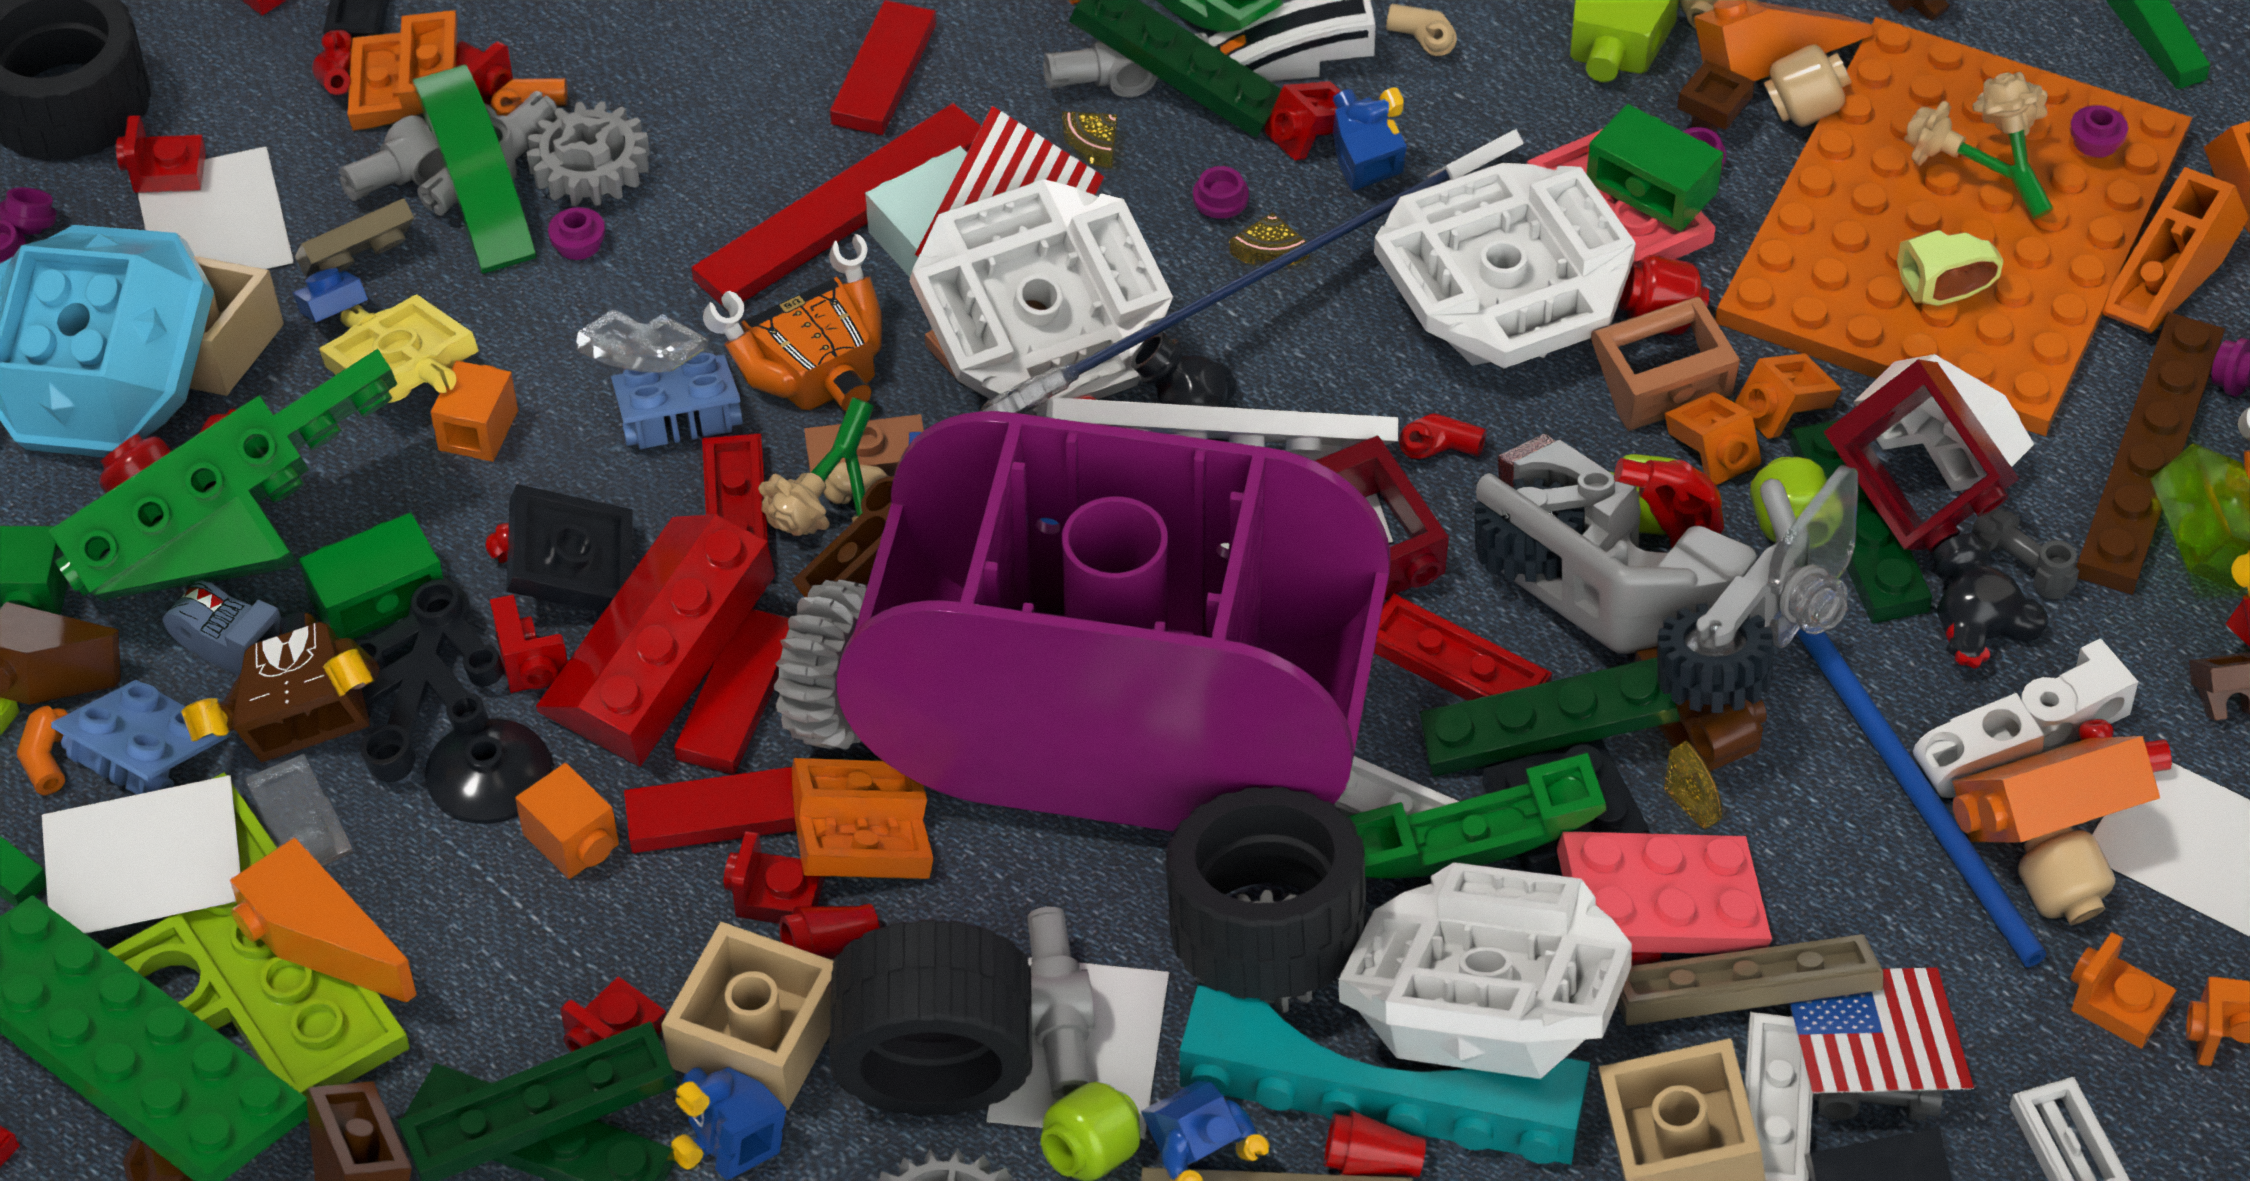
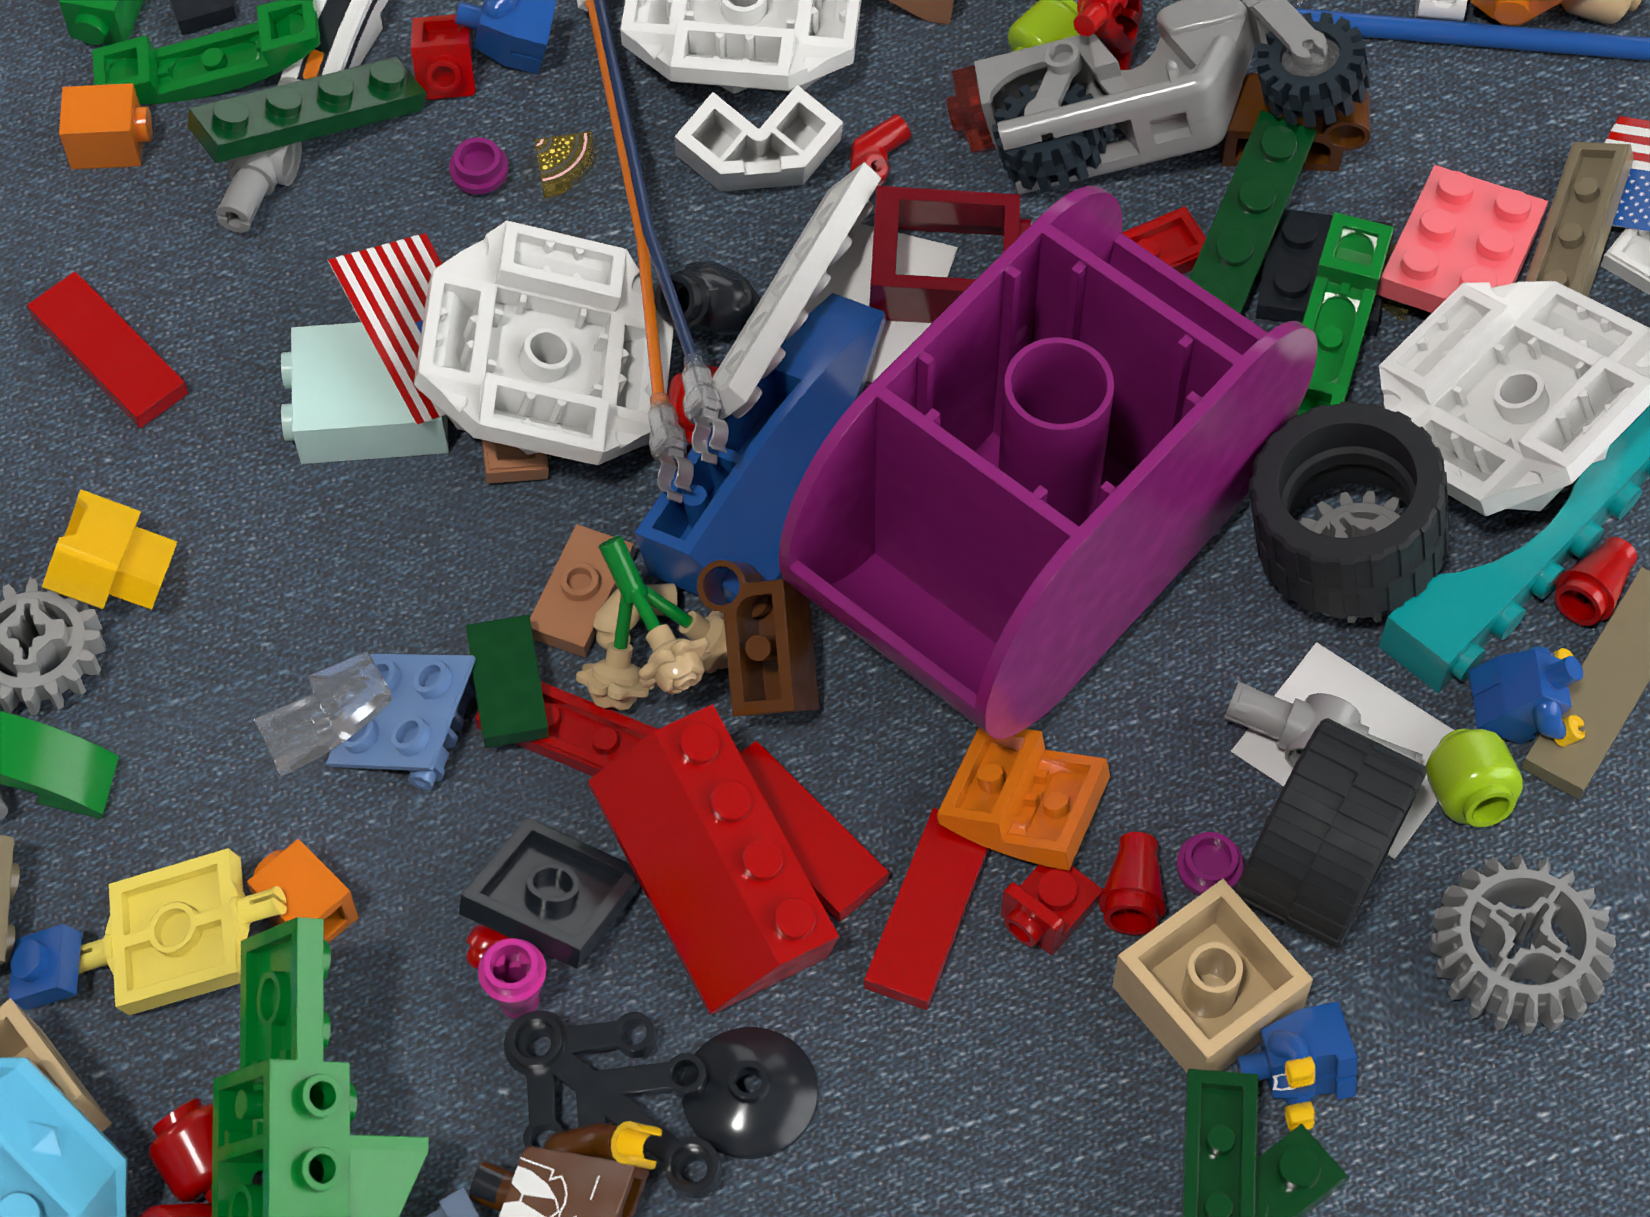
camera: 60 degrees left, 10 degrees up
green brick [298,512,444,639] -> none
red bracket [489,594,568,693] -> none
orange brick [515,762,619,880] -> none
magenta plate [548,207,606,260] -> none
red bracket [560,976,667,1052] -> none
red tile [691,103,981,311] -> none
orange torso [703,234,883,411] -> none
light grey gear [774,579,867,749] -> none
clear yellow tile [1062,111,1118,168] -> none
clear yellow tile [1664,740,1722,829] -> none
none -> yellow piece [42,489,178,610]
none -> dark green tile [466,614,550,748]
none -> dark pink cone [478,938,546,1019]
none -> white brick [675,85,843,192]

